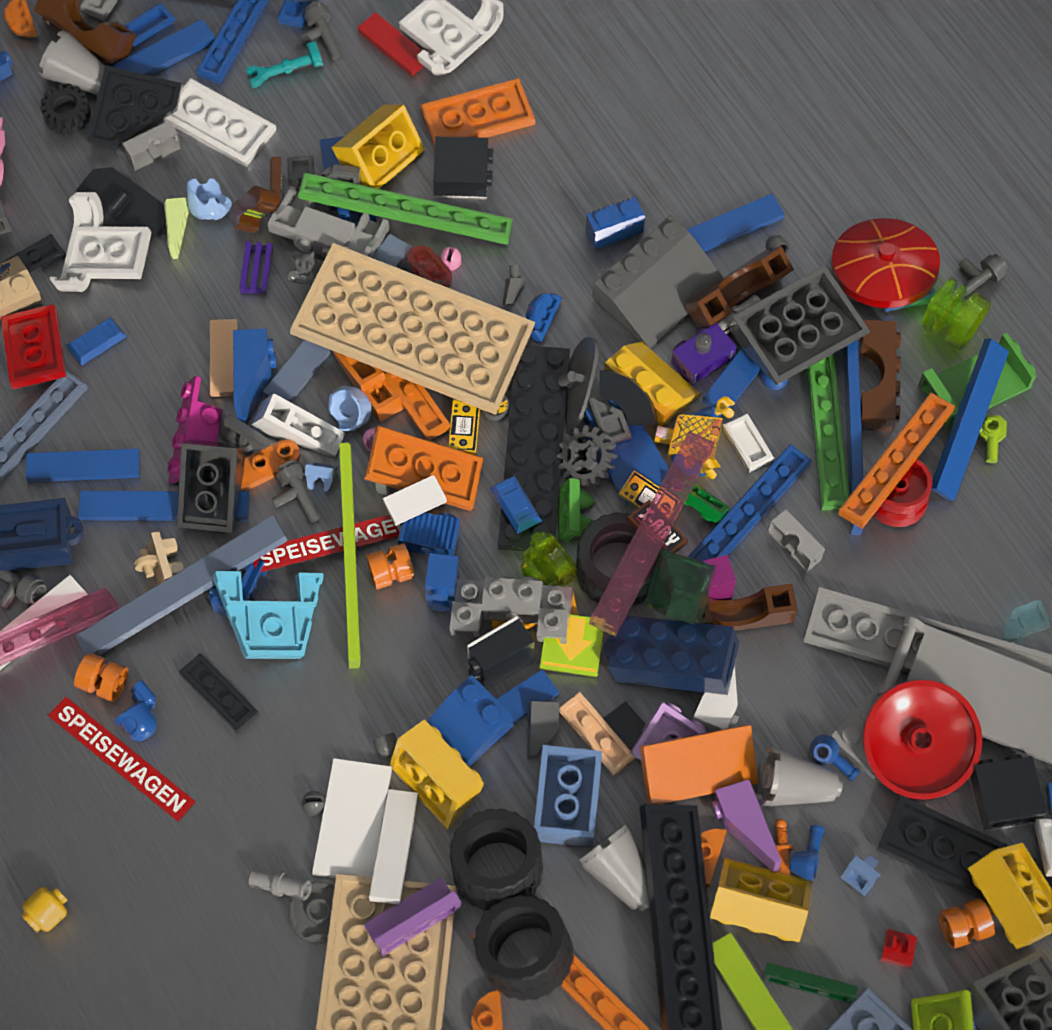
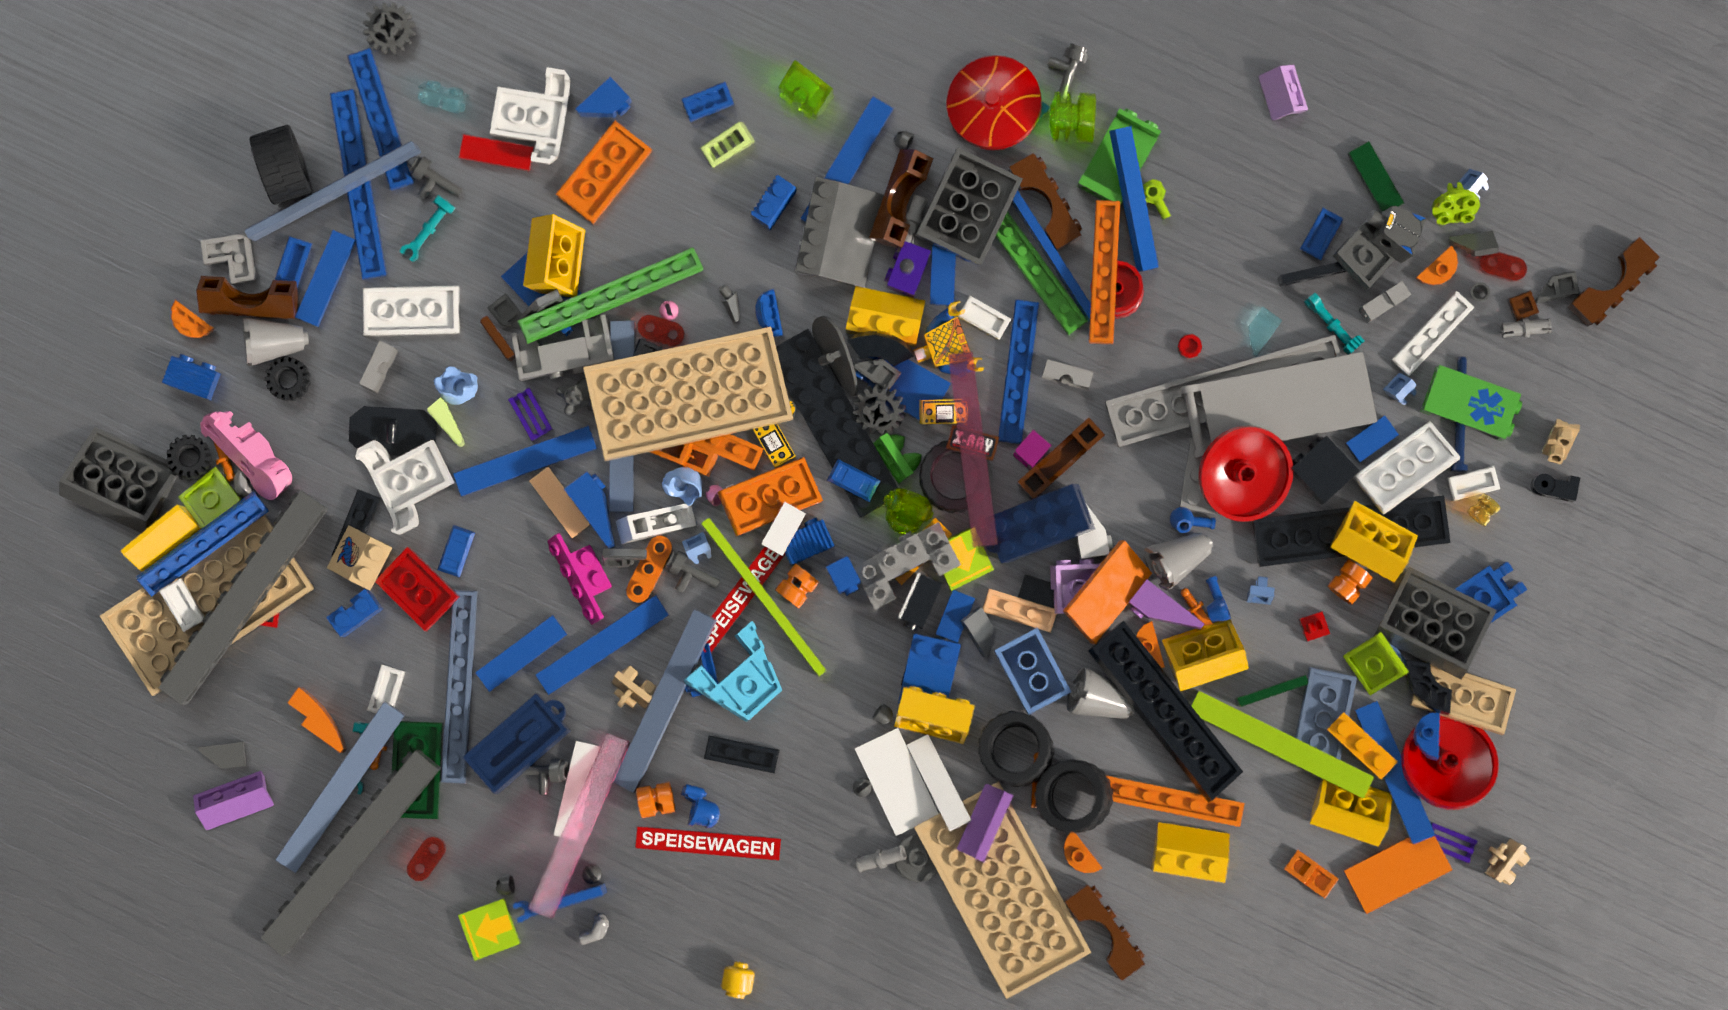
camera: 30 degrees left, 20 degrees up
black plate [87,65,183,149] -> none
black slope [177,439,246,533] -> none
reddish brown leg [231,186,278,233] -> none
black piece [433,136,493,198] -> none
clear green slope [645,549,717,625] -> none
green piece [670,476,730,523] -> none
none -> blue tile [453,426,597,497]
none -> blue slope [576,77,632,118]
none -> blue plate [681,82,734,122]
none -> yellowish green slope [700,122,755,168]
none -> clear neon green slope [778,60,834,120]
none -> red tile [1177,334,1202,359]

